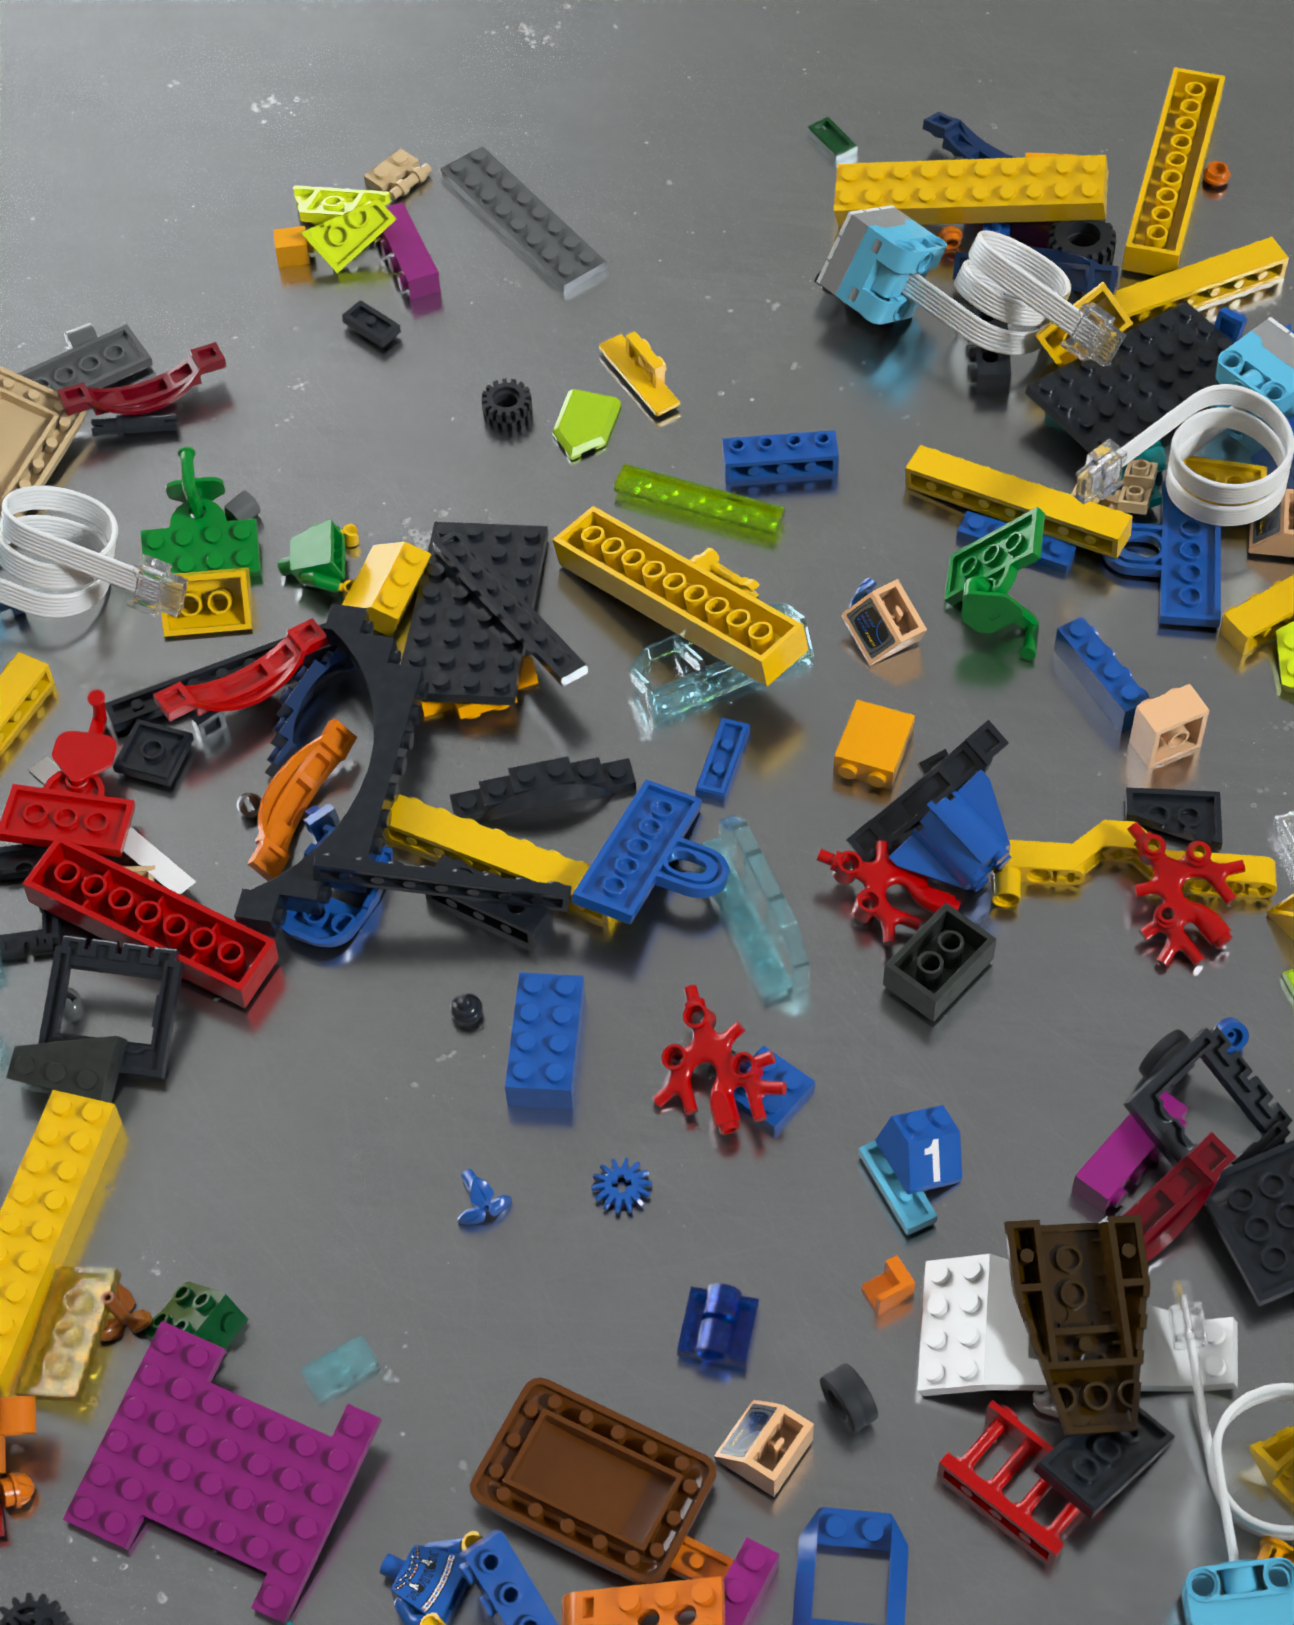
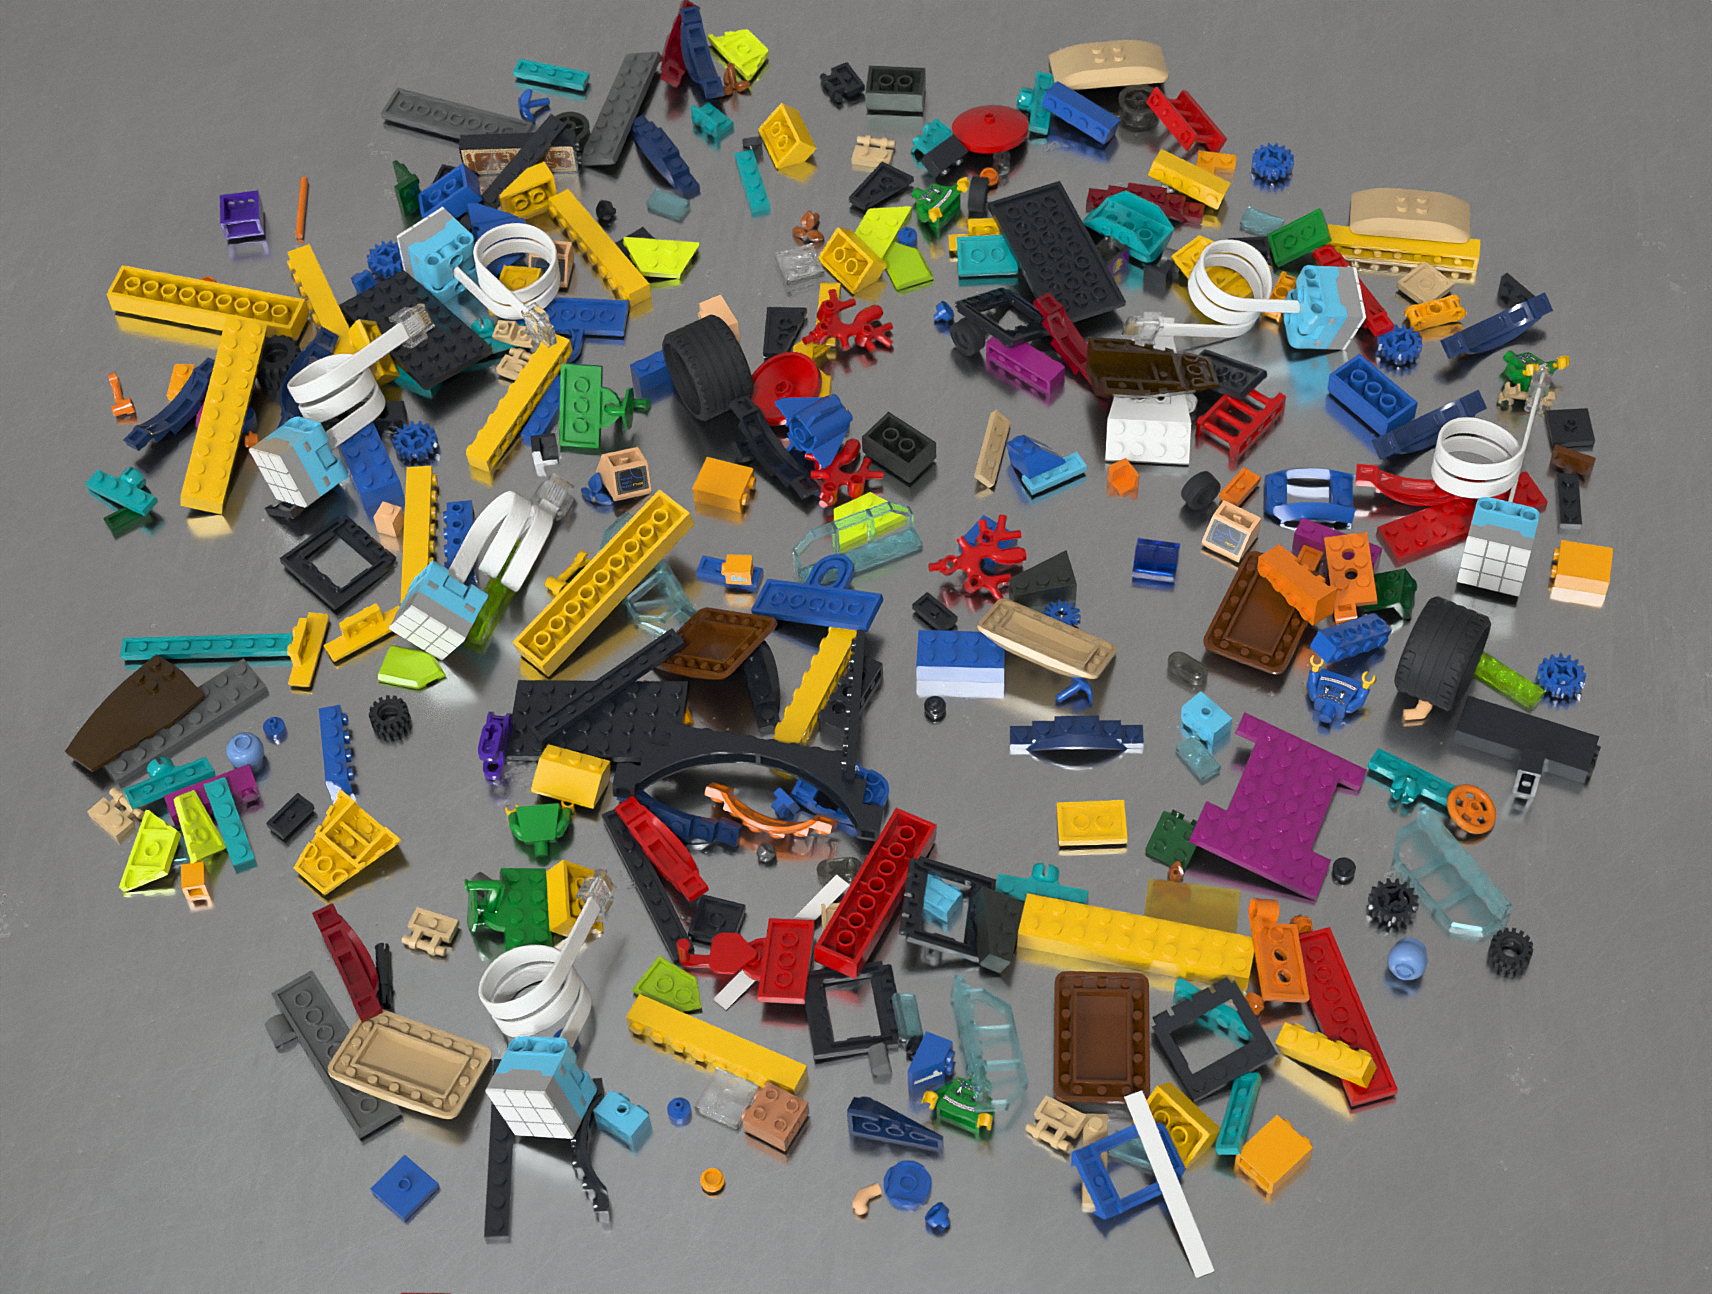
camera: 90 degrees left, 0 degrees up
none -> dark brown wedge [65,654,205,772]
none -> teal plate [85,467,158,516]
none -> orange brick [108,372,136,417]
none -> teal plate [120,633,293,660]
none -> teal plate [123,756,216,810]
none -> teal plate [204,777,255,868]
none -> medium blue piece [226,732,264,771]
none -> blue tile [263,717,286,740]
none -> black hinge [280,515,397,610]
none -> yellow bracket [287,612,329,687]
none -> yellow wedge [293,789,402,895]
none -> blue brick [319,705,355,796]
none -> blue brick [337,422,404,509]
none -> light nougat brick [373,502,404,538]
none -> piece [388,472,575,661]
none -> blue gear [392,421,438,461]
none -> yellow brick [400,466,438,604]
none -> tan plate [401,907,460,956]
none -> dark purple piece [478,712,513,780]
none -> black panel [530,433,559,465]
none -> lime tile [632,955,702,1012]
none -> reddish brown wedge [655,607,777,679]
none -> black tyre [662,314,754,421]
none -> light orange brick [721,554,754,585]
none -> red dish [751,352,822,426]
none -> clear smoke plate [817,857,862,884]
none -> neon yellow wing [834,492,908,551]
none -> black plate [912,592,958,631]
none -> medium azure brick [924,874,963,922]
none -> tan plate [974,410,1011,488]
none -> tan wedge [977,598,1117,679]
none -> teal plate [995,863,1089,905]
none -> pearl dark grey wedge [1009,550,1077,608]
none -> dark blue piece [1010,716,1144,751]
none -> yellow plate [1056,800,1128,846]
none -> clear smoke plate [1167,651,1208,685]
none -> medium azure brick [1181,691,1233,745]
none -> orange plate [1219,467,1261,507]
none -> orange wedge [1257,544,1337,626]
none -> black plate [1333,857,1356,880]

